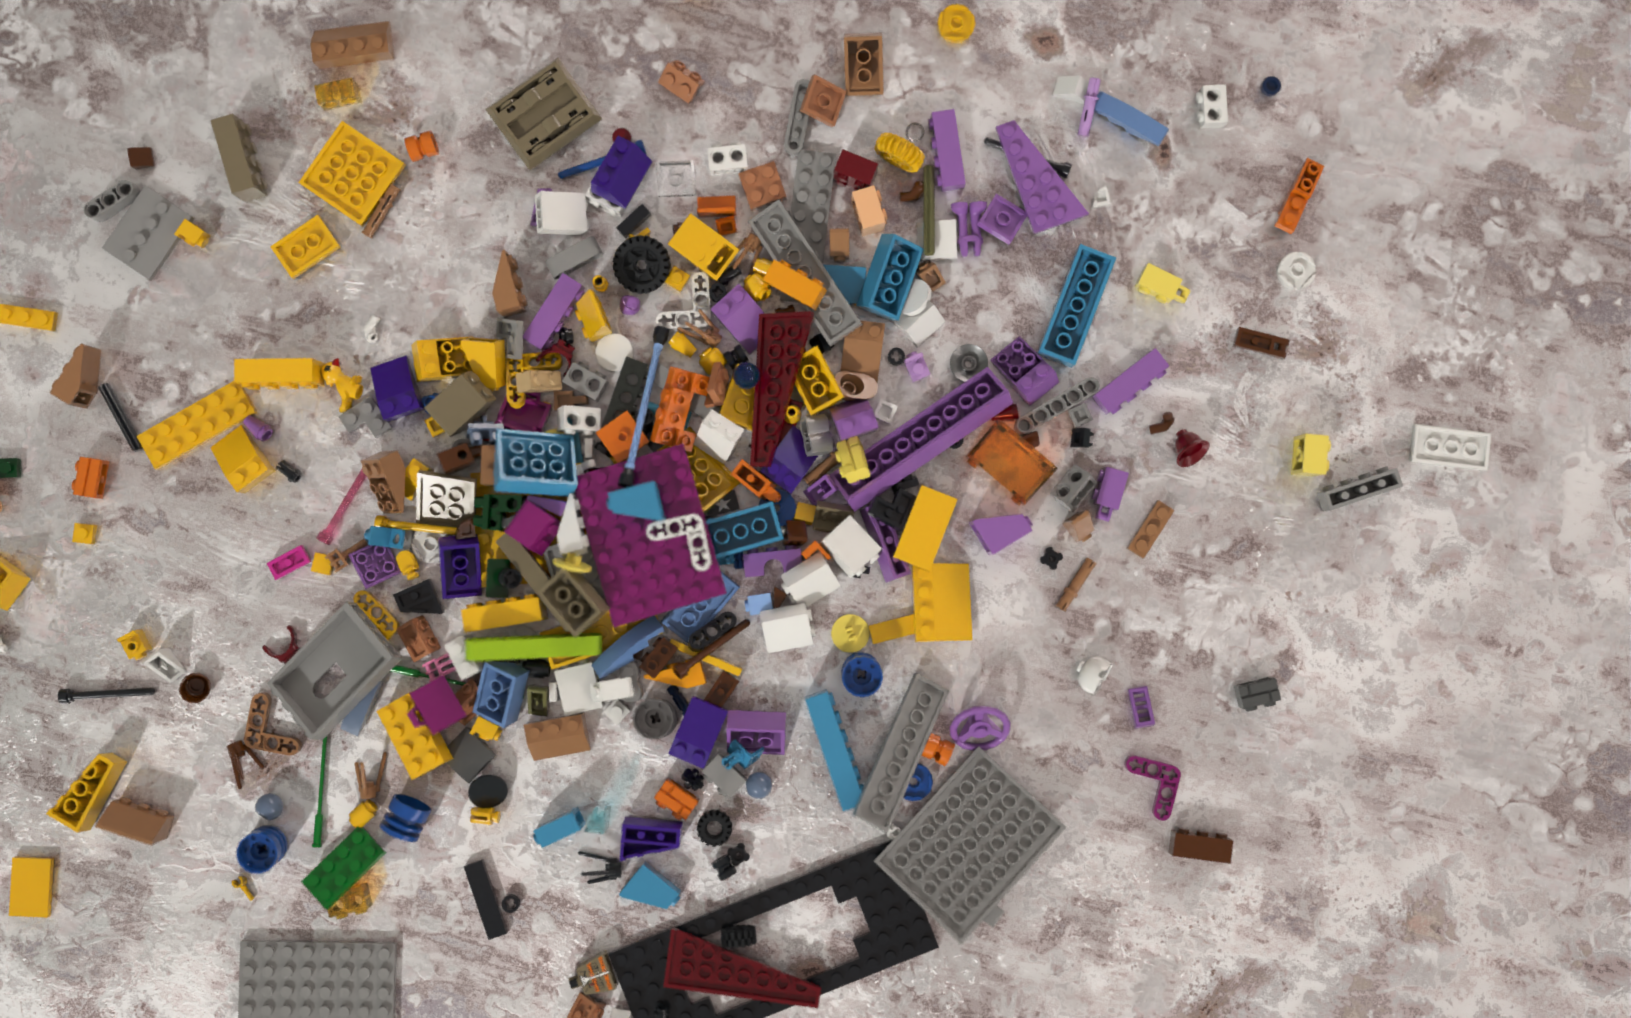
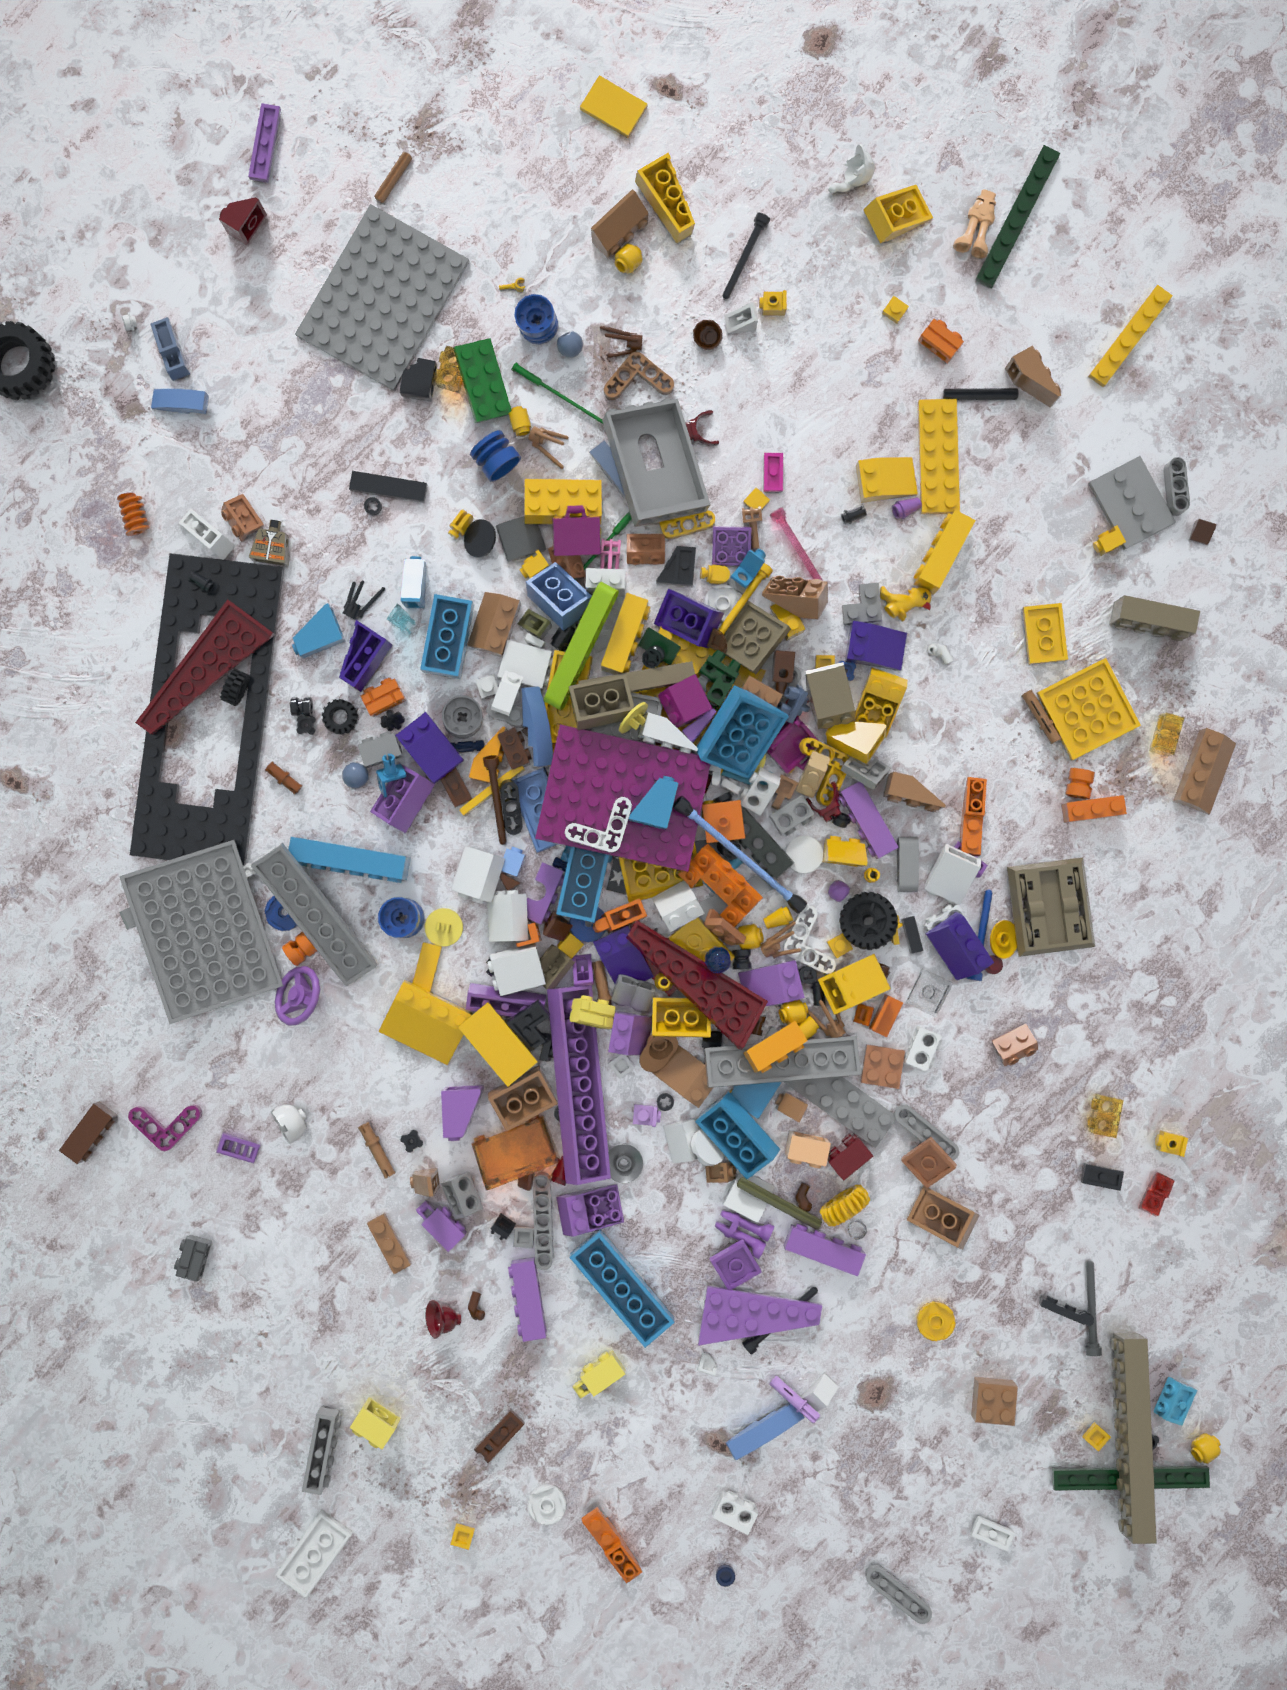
camera: 120 degrees right, 0 degrees up
none -> dark orange pin [265,761,303,795]
none -> black piece [400,358,437,402]
none -> dark azure brick [420,594,474,679]
none -> yellow plate [450,1523,475,1550]
none -> medium nougat slope [488,1066,558,1132]
none -> yellow head [615,244,643,274]
none -> orange slope [960,777,987,856]
none -> yellow dish [990,920,1017,959]
none -> orange brick [1061,795,1127,823]

